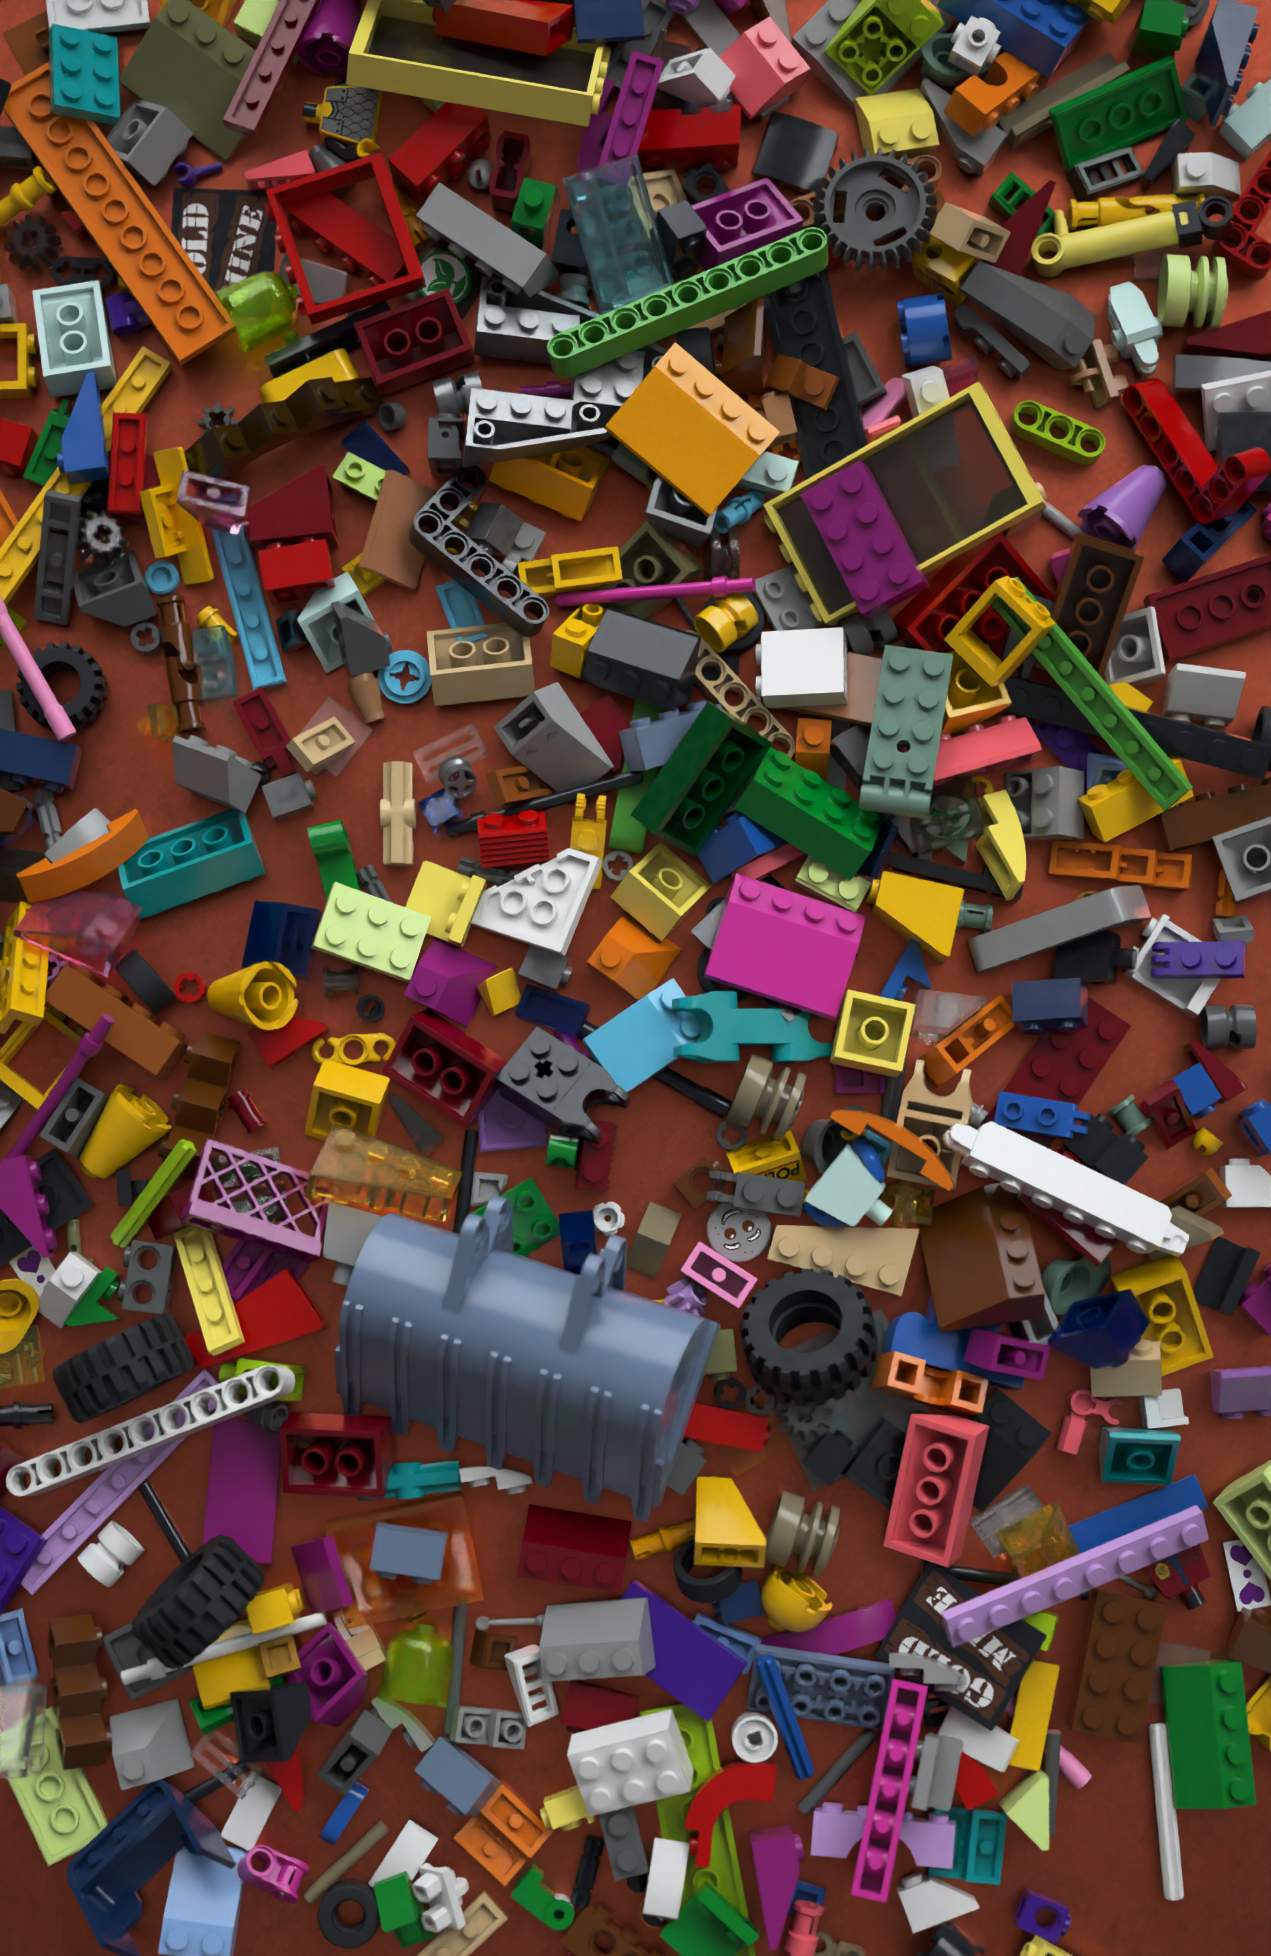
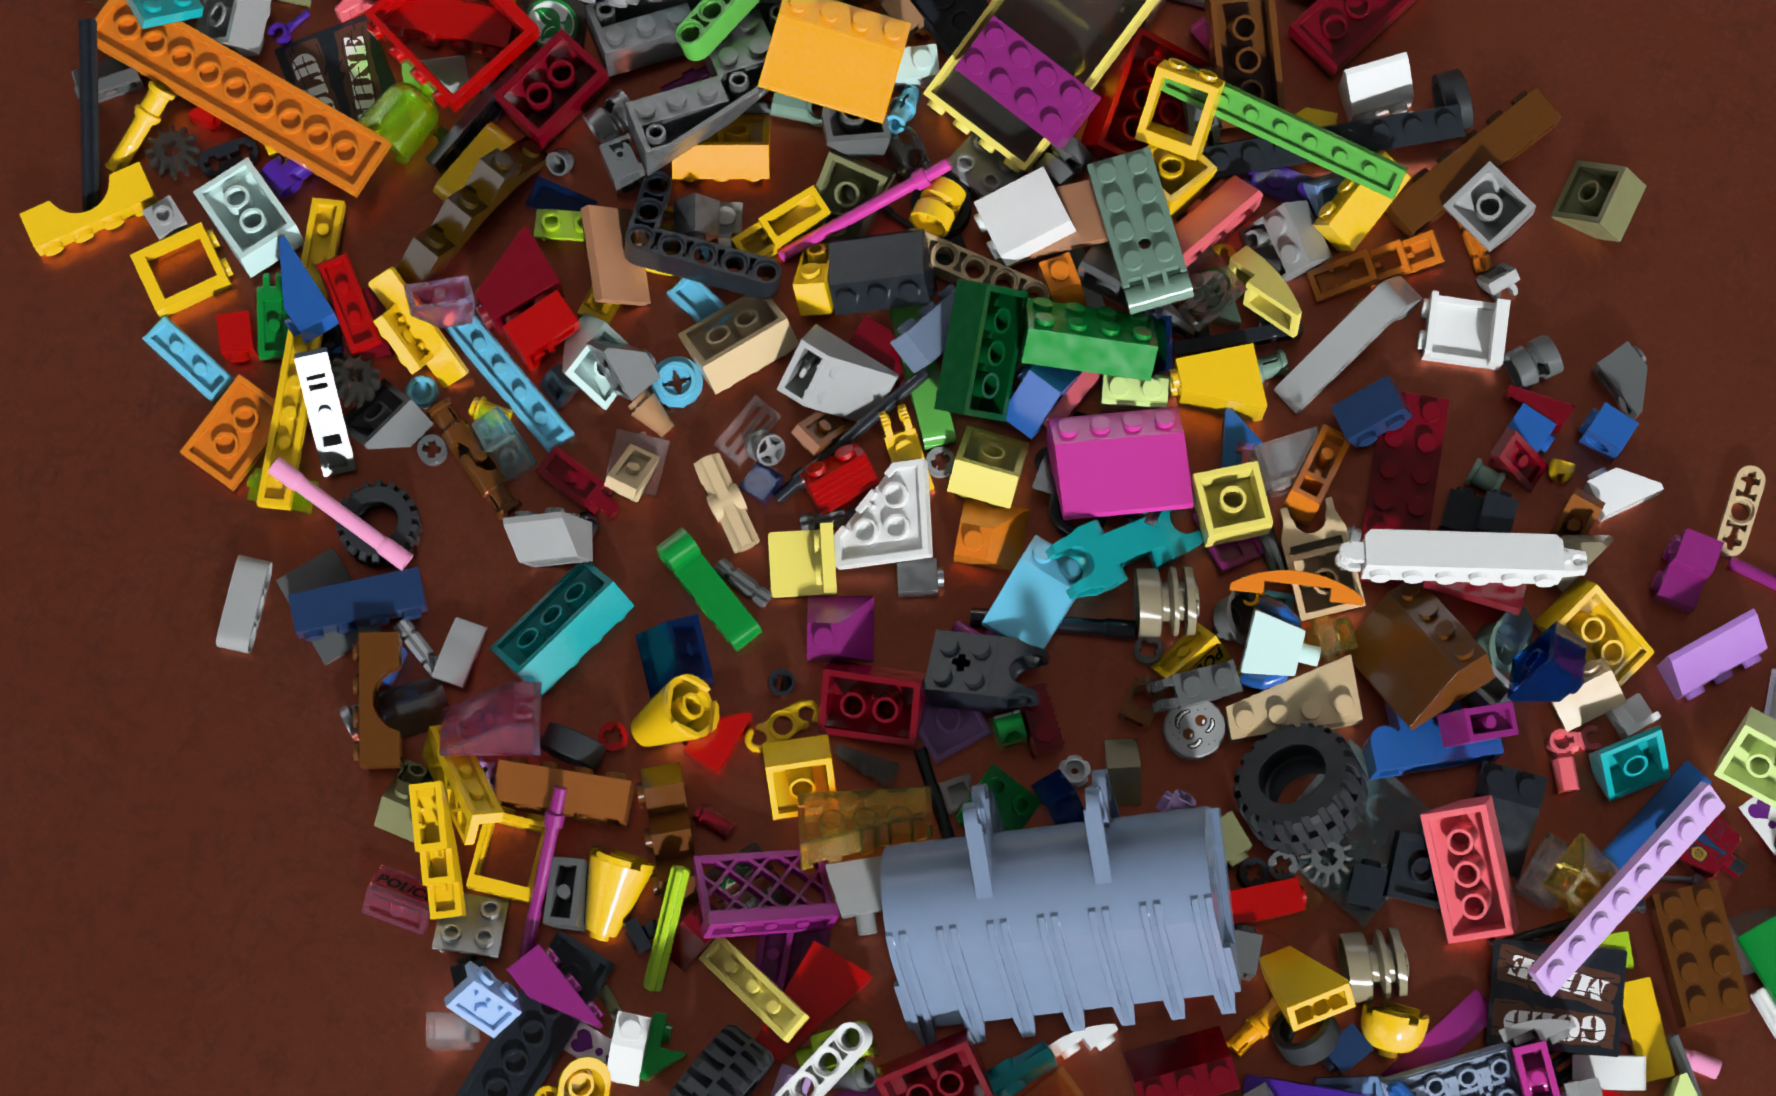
camera: 25 degrees left, 5 degrees down
orange slope [16,809,149,903] -> none
dark grey brick [118,1240,178,1315] -> none
clear yellow tile [137,702,180,742] -> none
dark grey gear [197,401,239,435] -> none
flat silver brick [262,772,317,823] -> none
yellowish green plate [311,882,431,983] -> none
clear smoke bush [323,965,360,998] -> none
yellow slope [477,967,522,1017] -> none
clear blue tile [514,984,591,1038] -> none
bright pink brick [680,1241,757,1308] -> none
orange arch [871,1351,989,1417] -> none
blue hinge [994,1091,1091,1140] -> none
black torso [1053,930,1137,987] -> none
white slope [1105,607,1166,686] -> none
dark purple hinge [1150,941,1246,979] -> none
black panel [1193,1237,1260,1316] -> none

